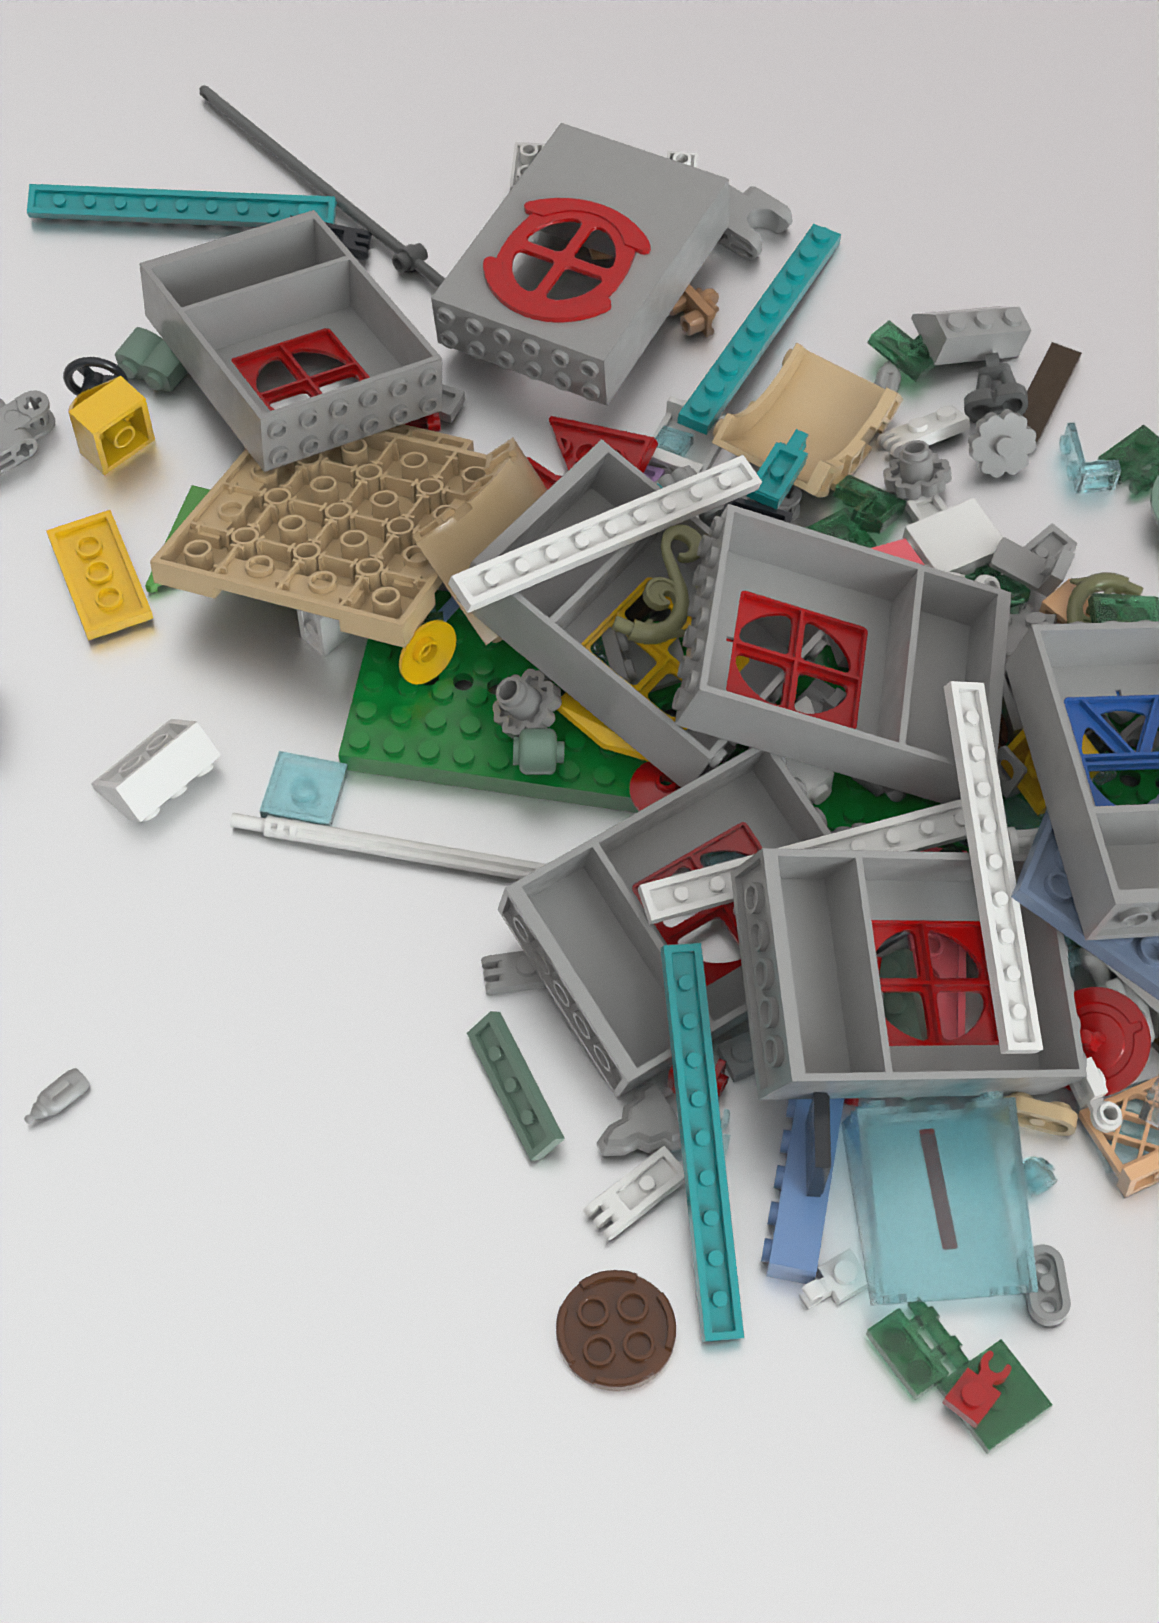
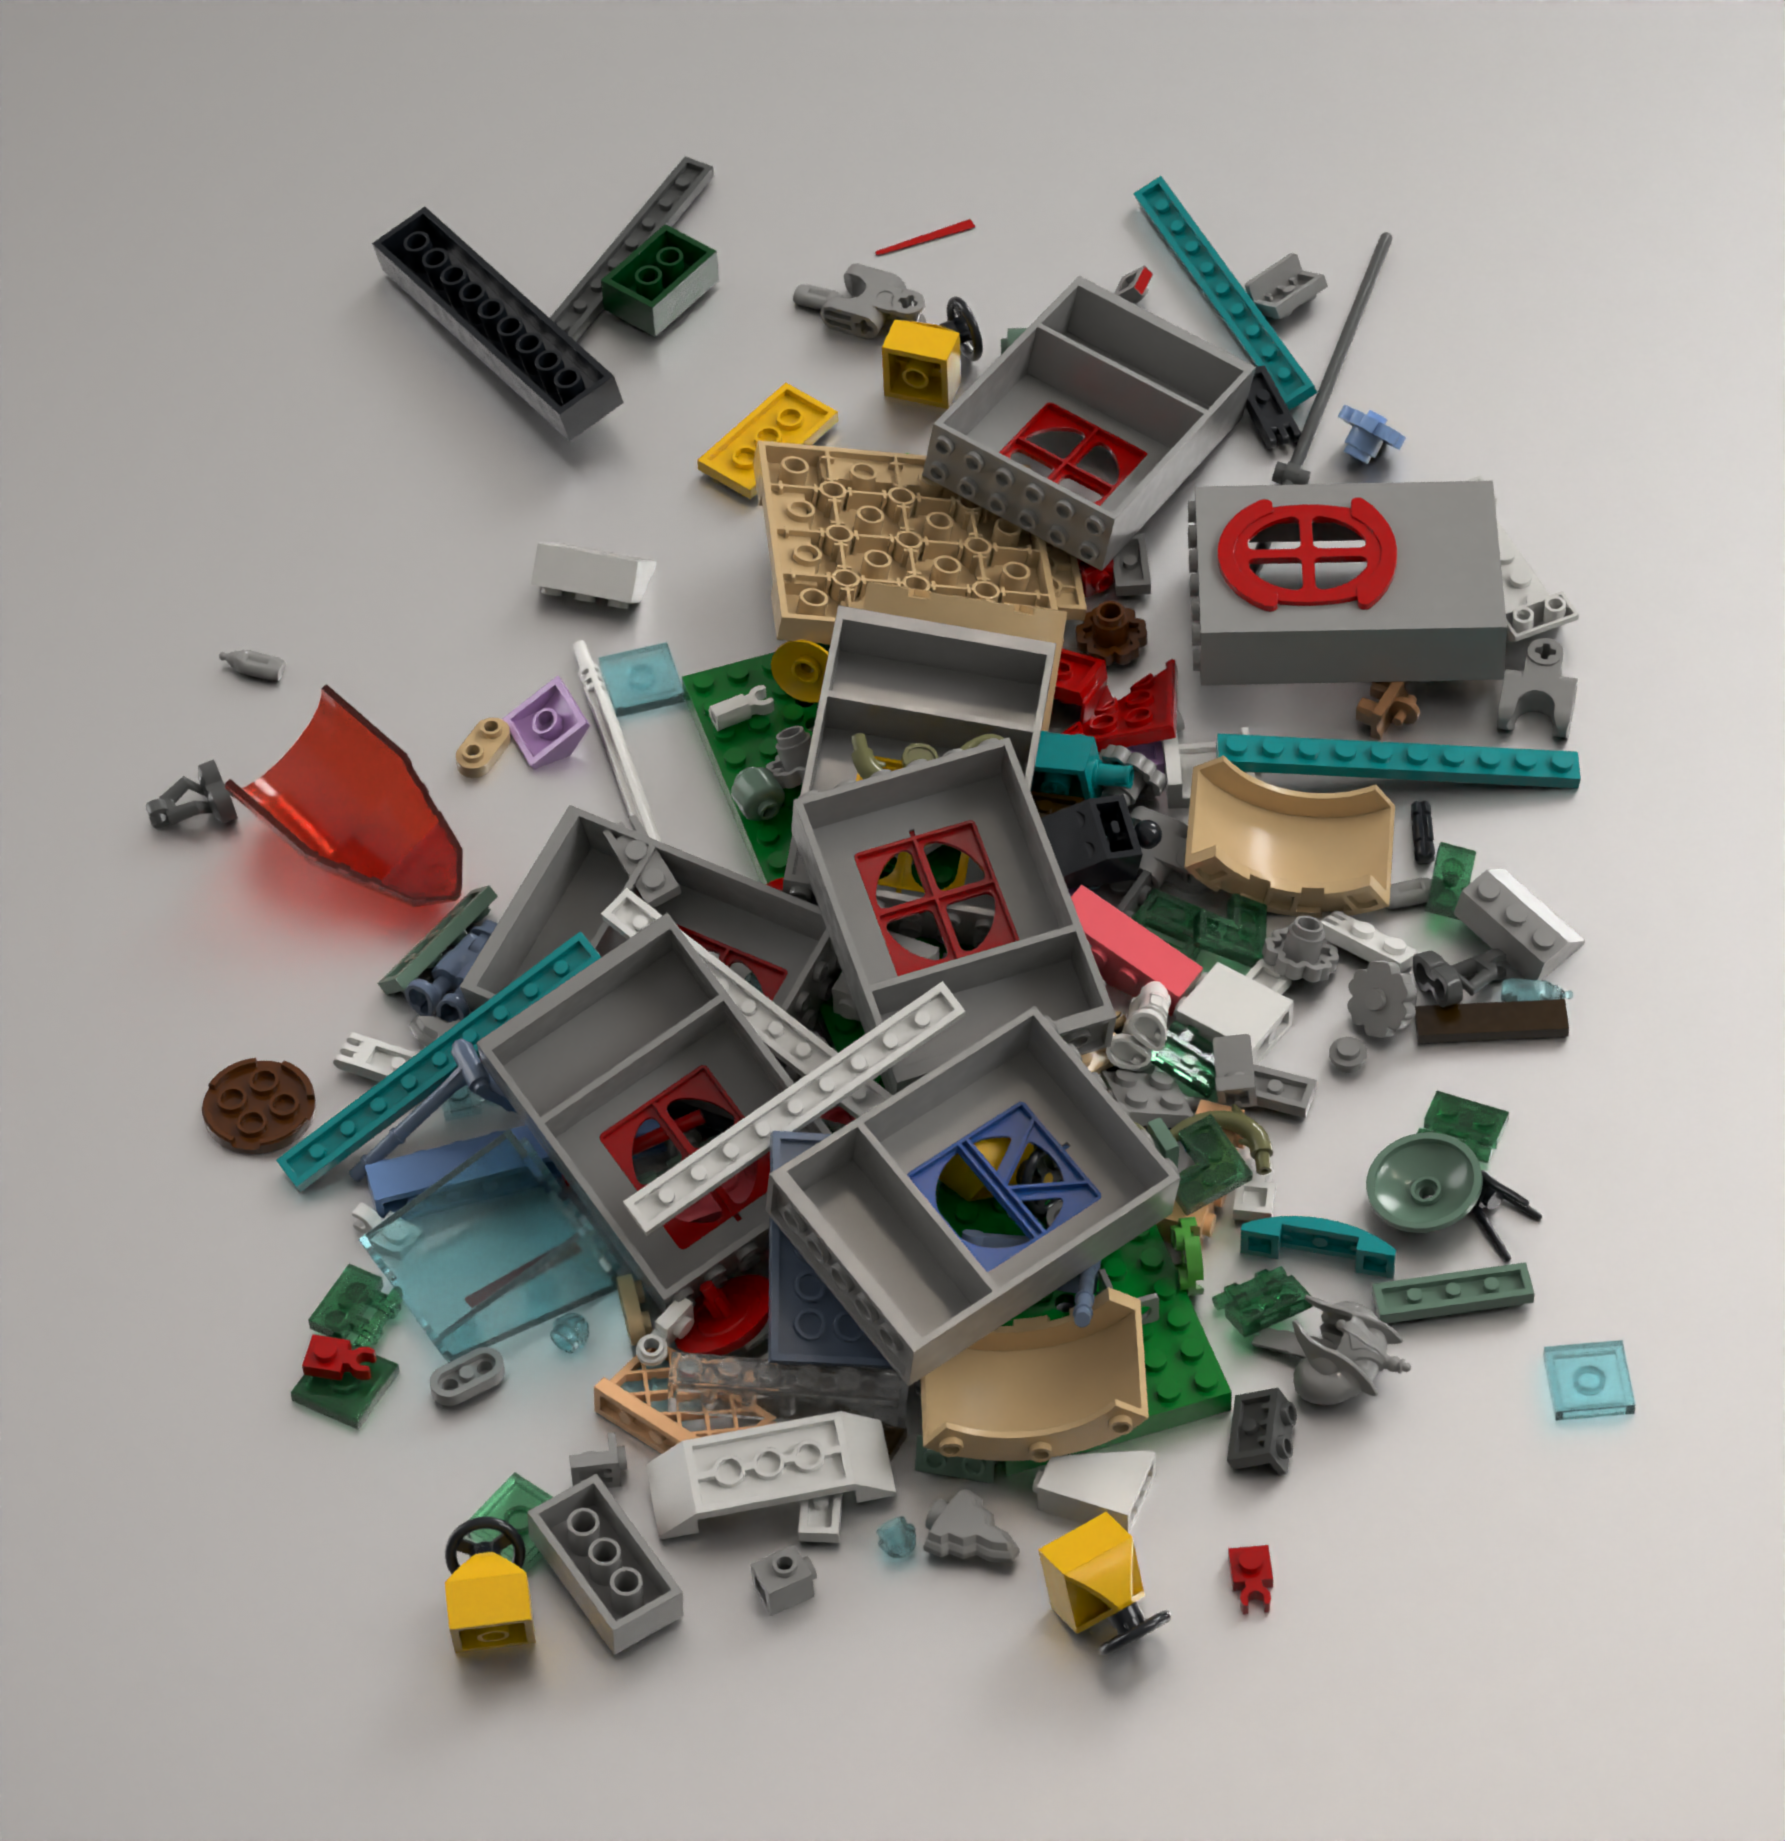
camera: 65 degrees right, 10 degrees down
white plate [448,455,762,613] -> none
clear light blue tile [655,426,694,457] -> none
teal hinge [746,429,808,509] -> none
black tile [805,1092,831,1197] -> none
clear light blue bracket [1059,422,1121,494] -> none
none -> dark grey piece [146,759,238,828]
none -> clear red windscreen [225,684,463,907]
none -> sand blue piece [349,1039,518,1182]
none -> sand blue piece [405,920,498,1022]
none -> tan plate [456,718,511,778]
none -> lavender slope [503,676,590,769]
none -> light grey hinge [602,814,682,909]
none -> white bar [709,685,775,731]
none -> reddish brown plant [1075,601,1148,667]
none -> light grey plate [1114,265,1153,303]
none -> light grey bracket [1245,253,1328,320]
none -> light grey plate [1329,1037,1367,1073]
none -> light blue plant [1338,405,1406,464]
none -> black axle [1411,800,1435,864]
none -> clear light blue piece [1501,978,1573,1002]

